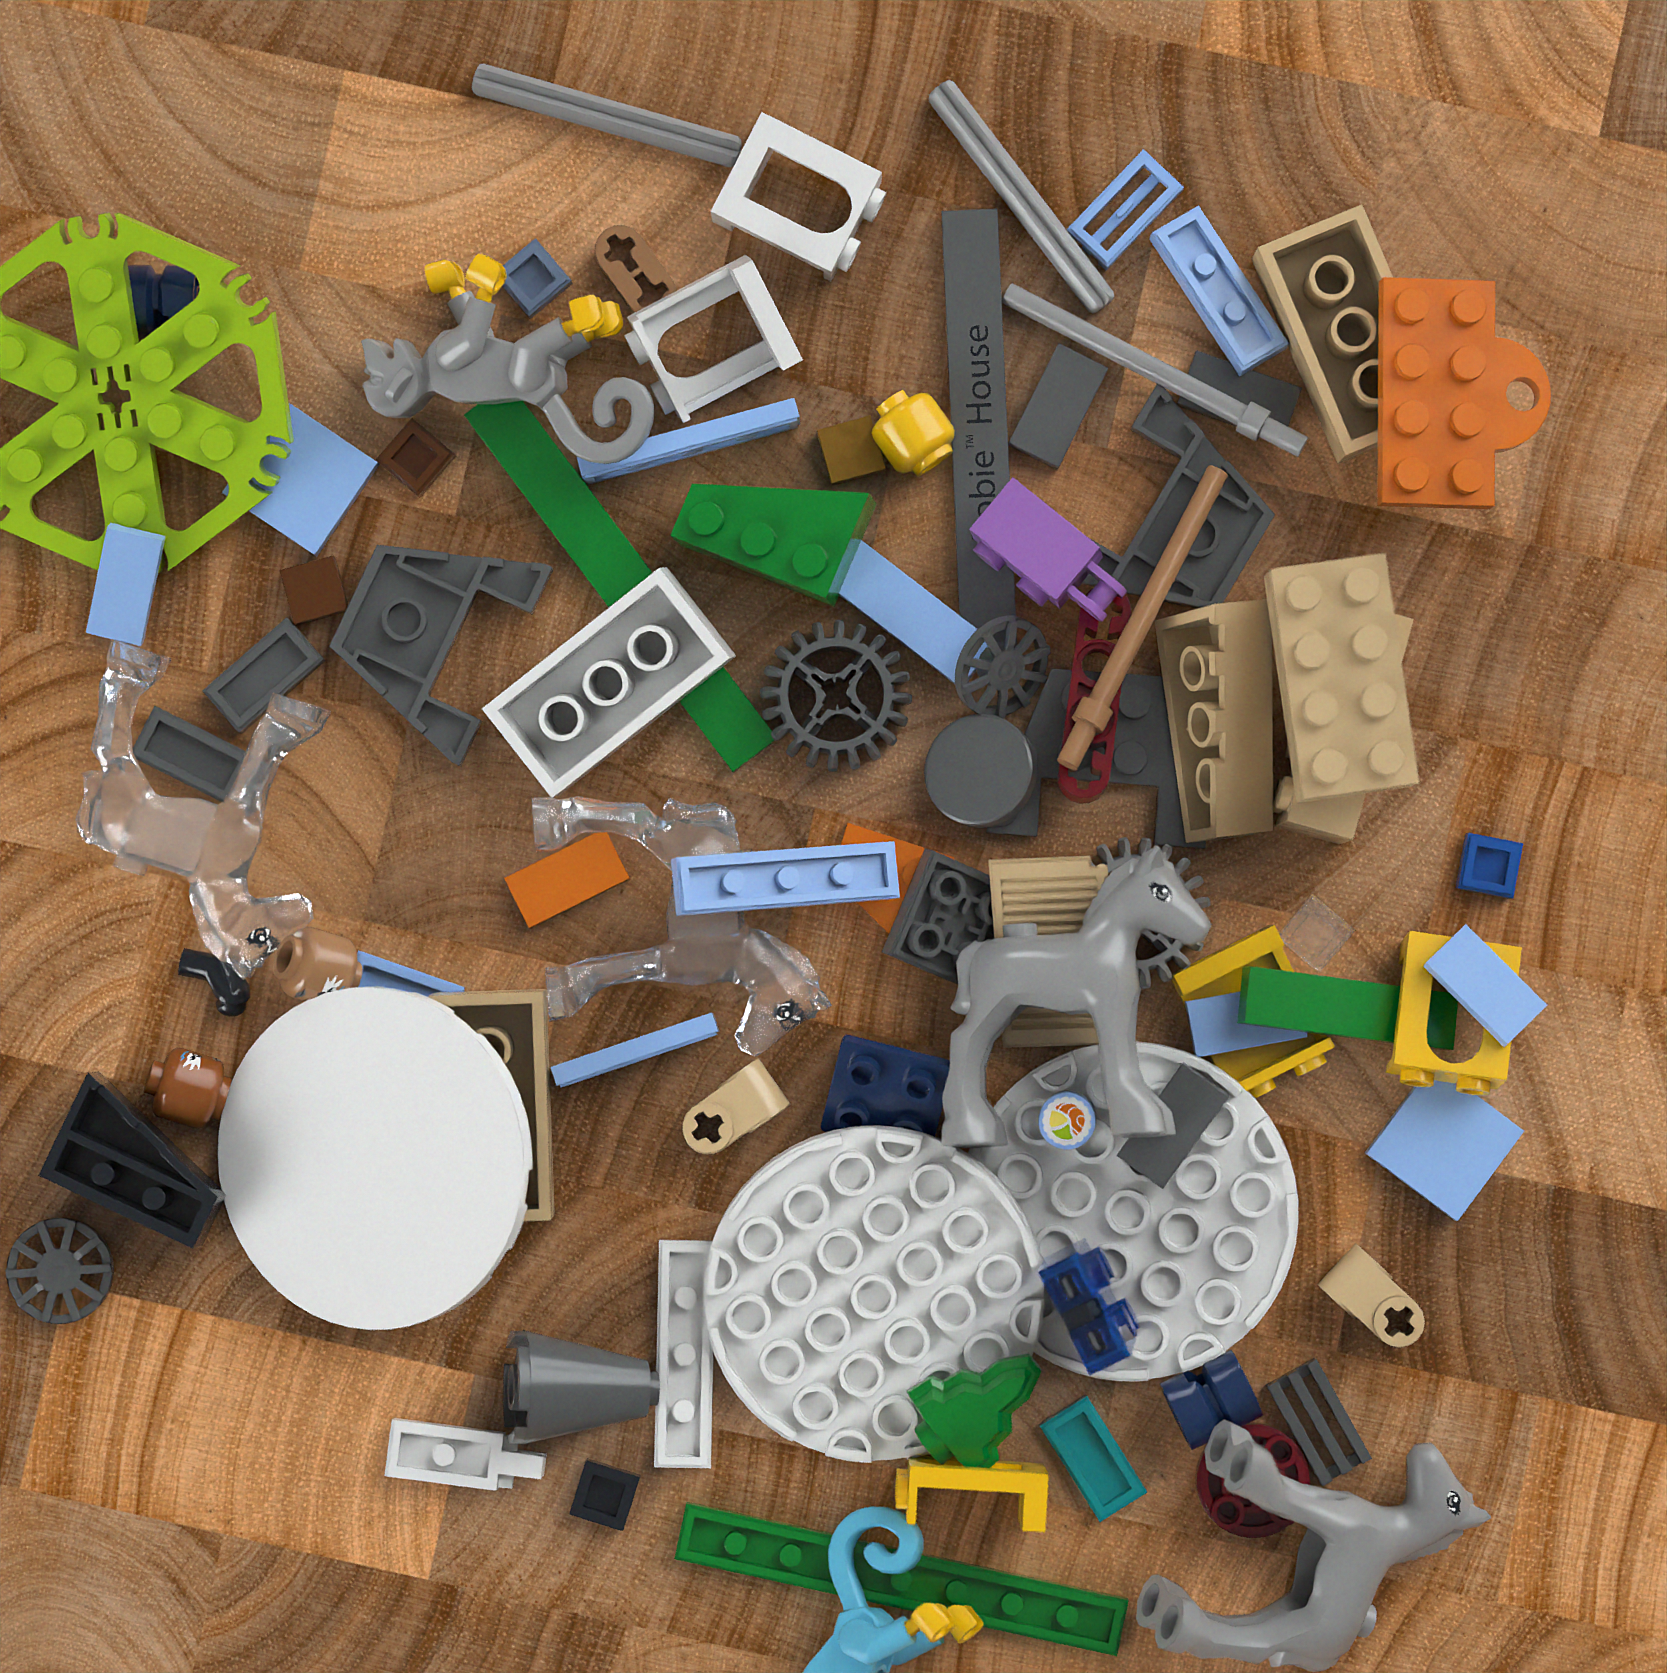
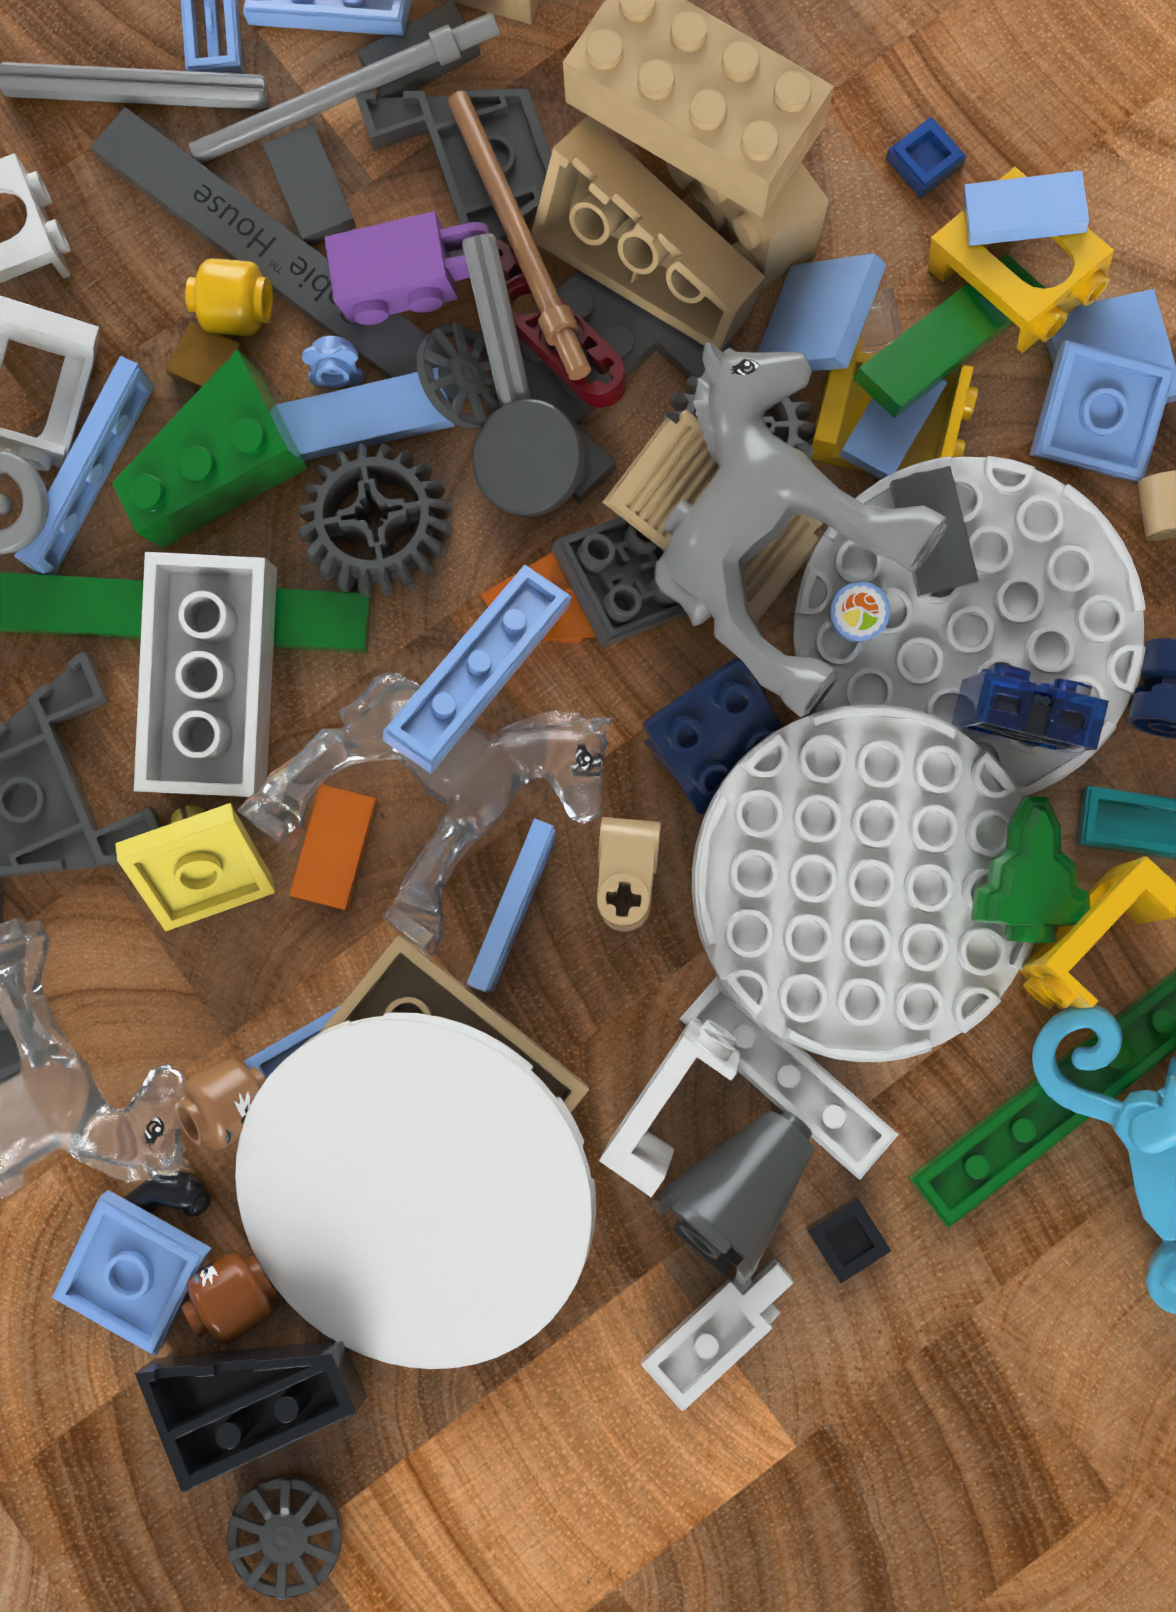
camera: 40 degrees left, 5 degrees down
none -> light blue tile [52,1190,212,1356]
none -> light yellow tile [115,803,275,932]
none -> light blue plate [302,336,363,388]
none -> light grey axle [463,233,532,407]
none -> white panel [599,1018,741,1197]
none -> light blue tile [757,253,887,371]
none -> light blue tile [1029,340,1176,483]

